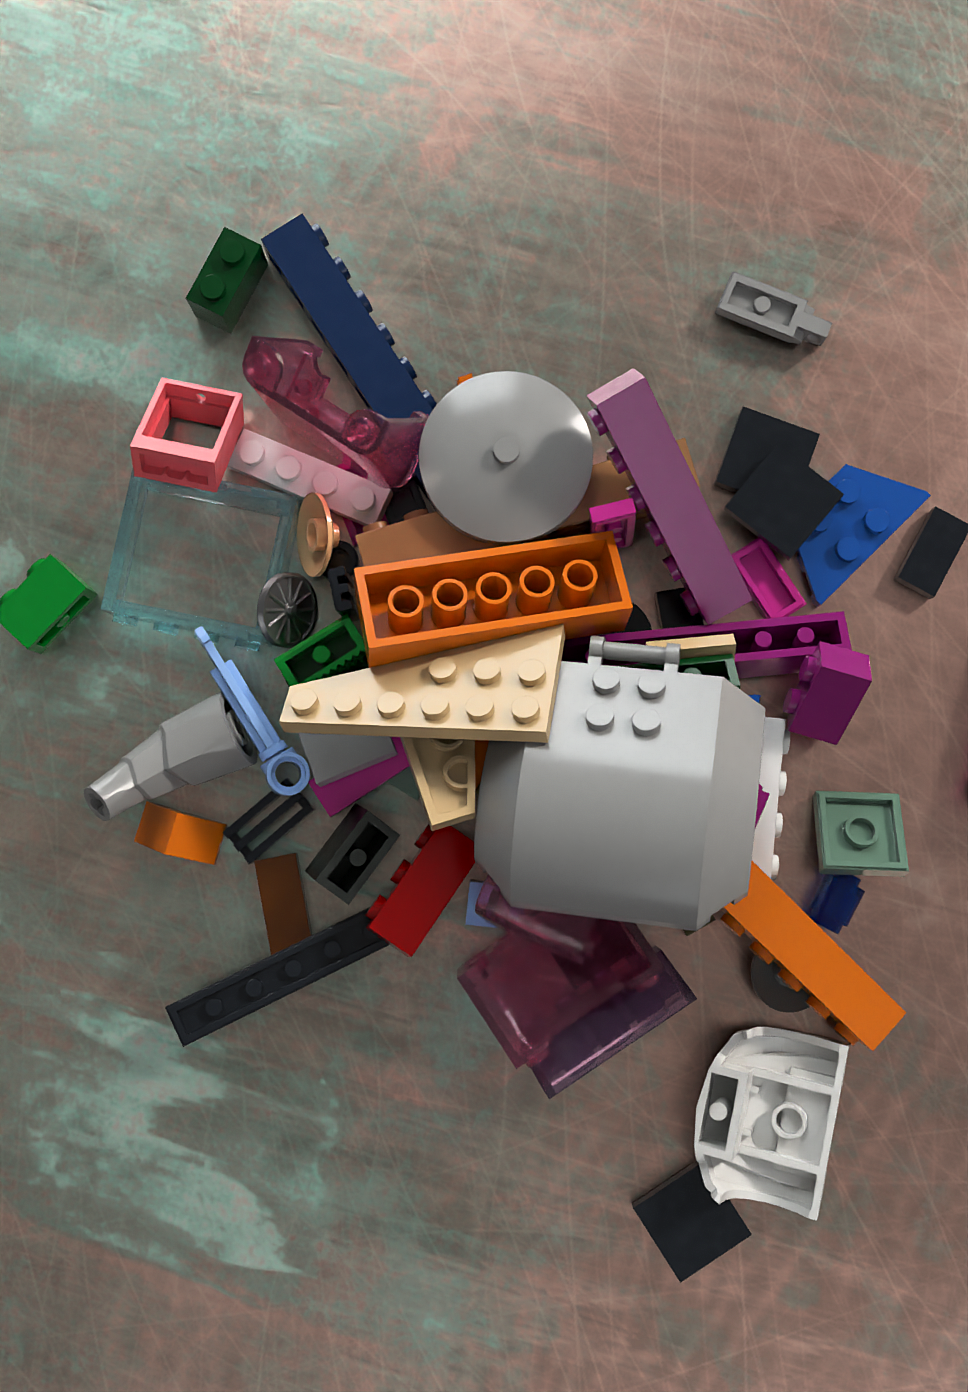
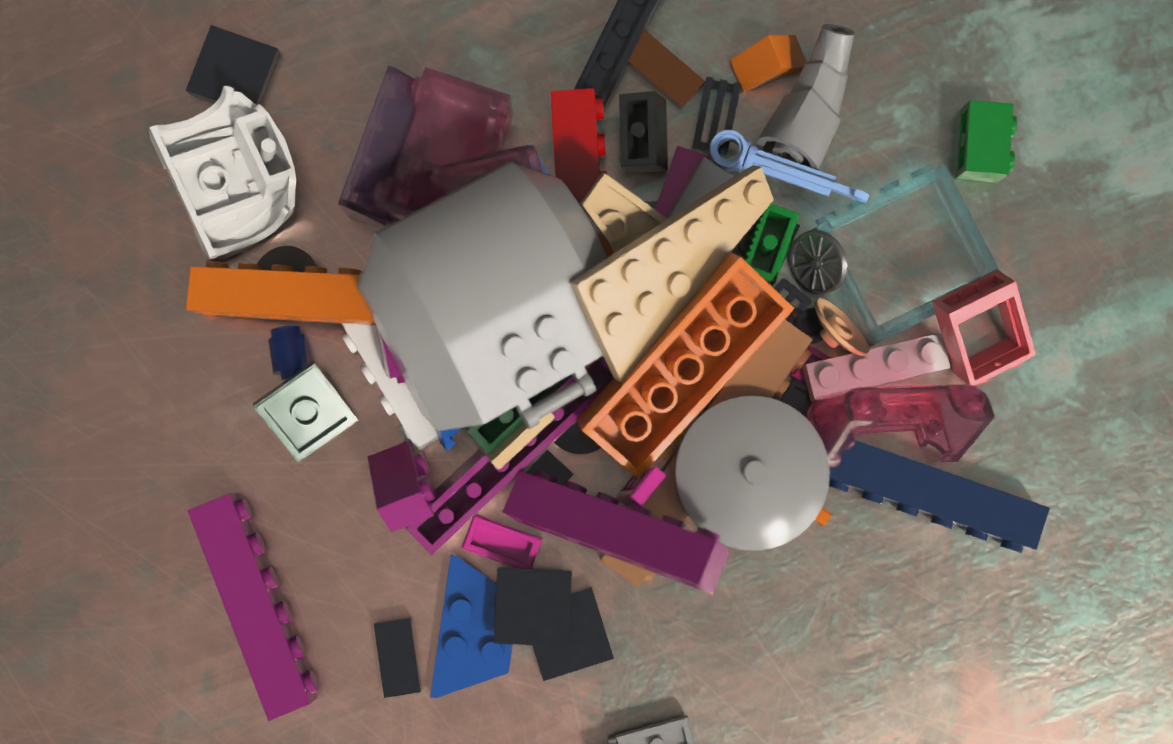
camera: 140 degrees right, 0 degrees up
dark green brick [186,227,268,334] -> none

